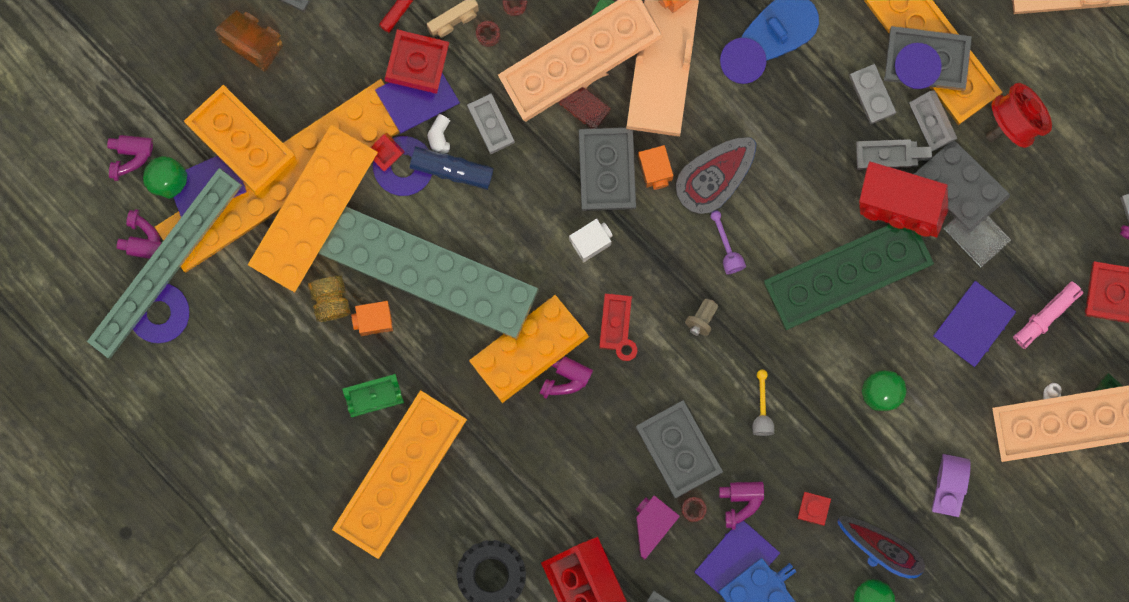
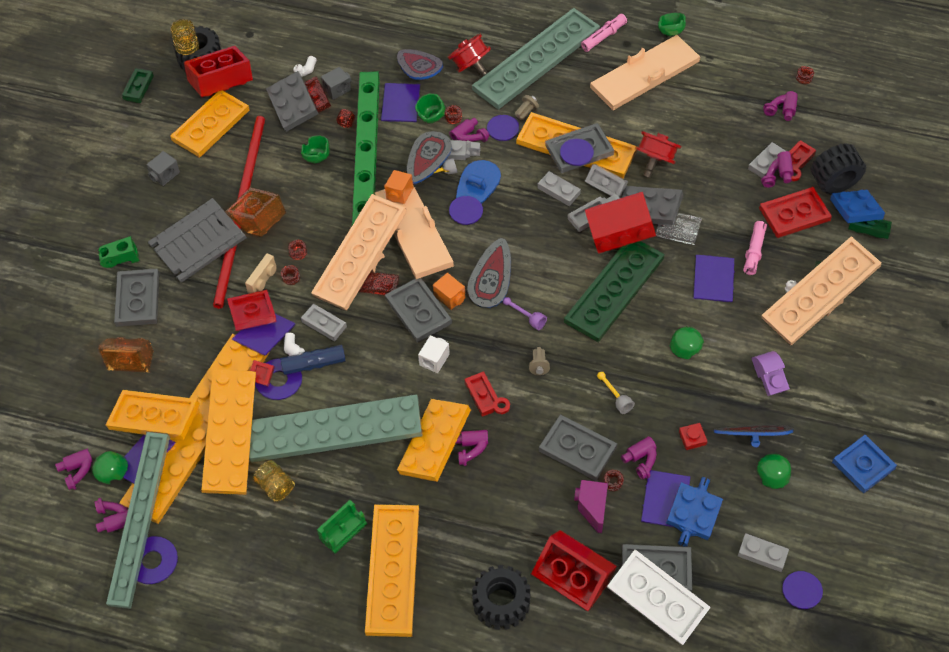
camera: 25 degrees left, 25 degrees down
orange brick [351,301,393,336] -> none

